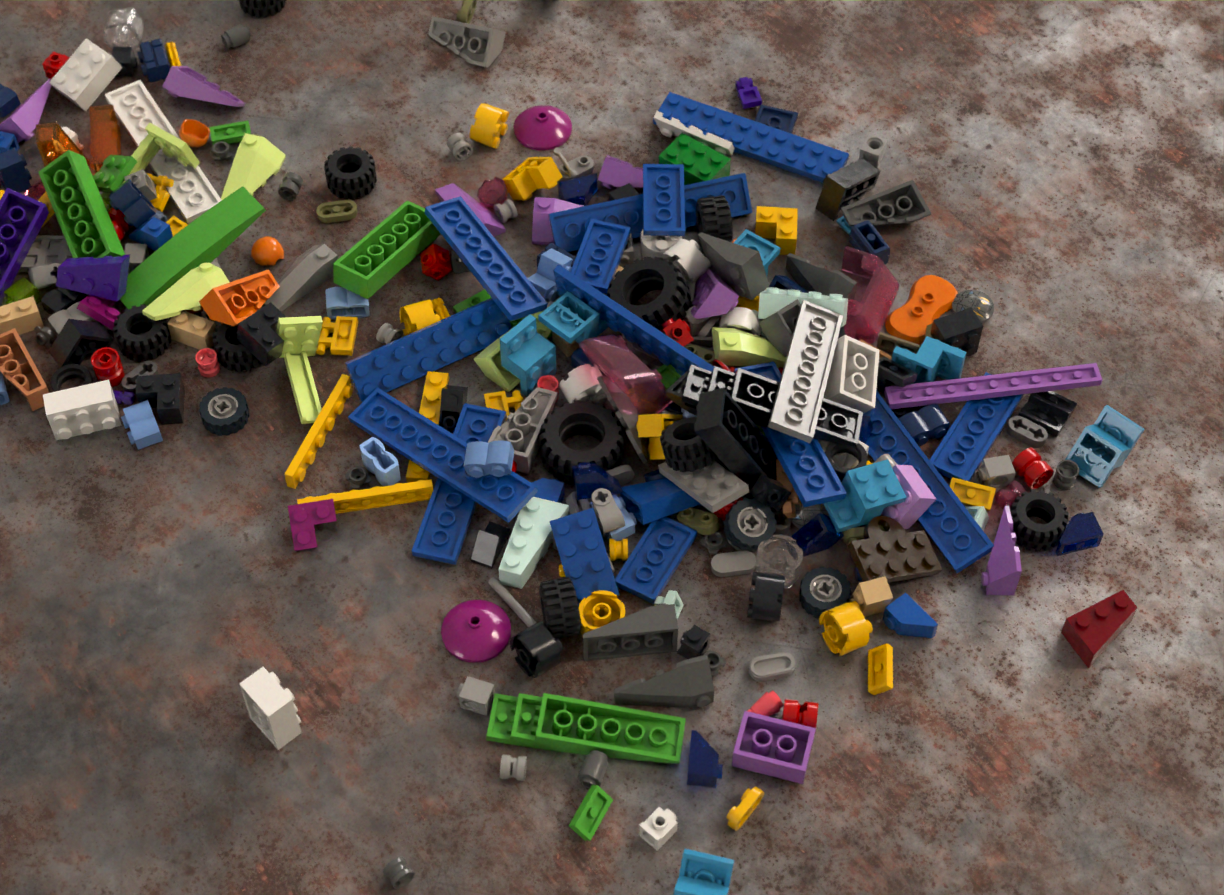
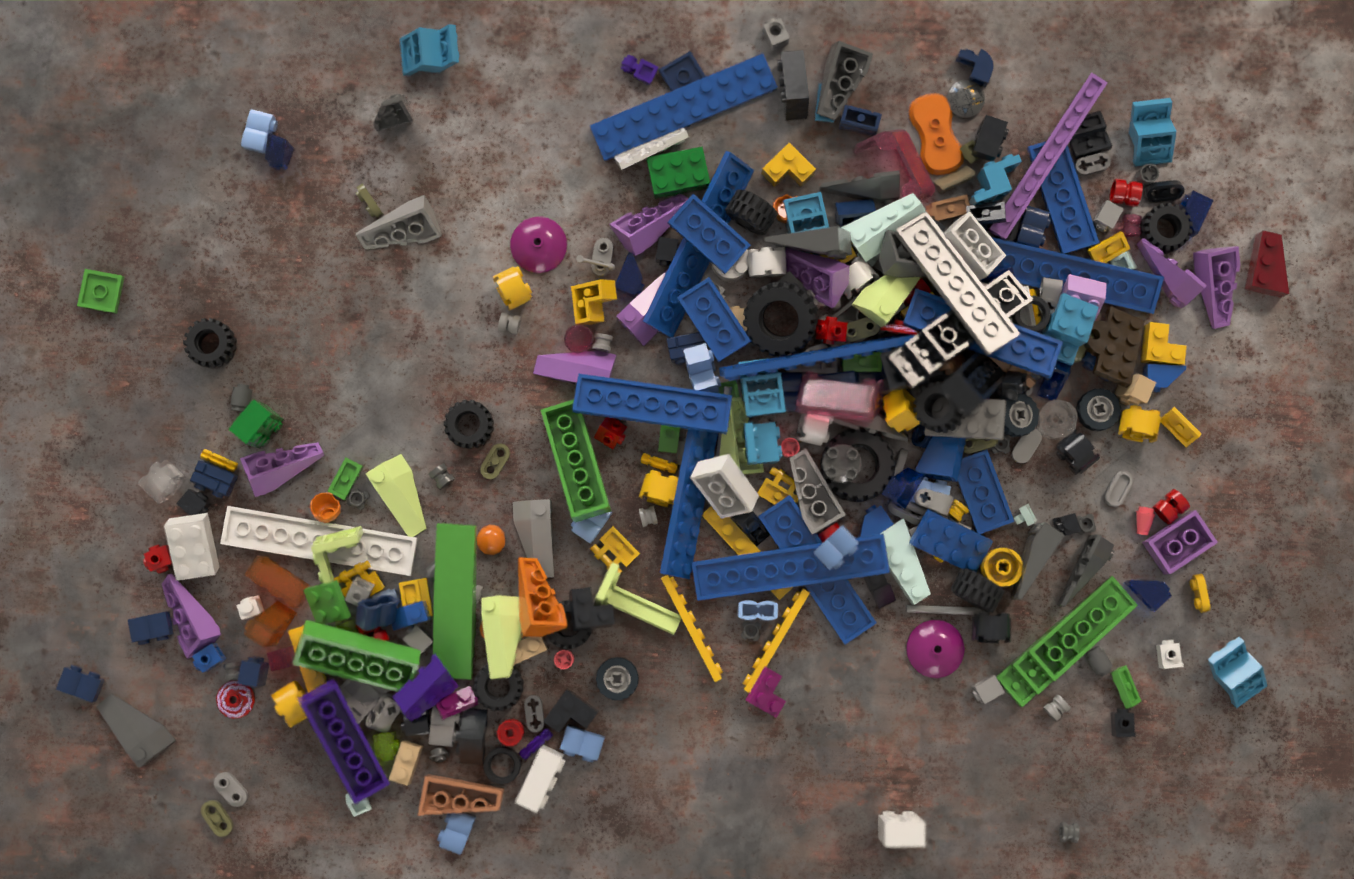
camera: 50 degrees left, 30 degrees up
none -> green brick [228,399,284,449]
none -> white brick [690,454,759,519]
none -> dark grey dish [823,444,862,483]
none -> dark blue brick [955,49,994,88]
none -> black brick [1111,708,1136,737]
none -> yellow brick [1140,322,1187,366]
none -> black plate [1145,180,1185,202]
none -> medium lavender wedge [1193,246,1240,329]

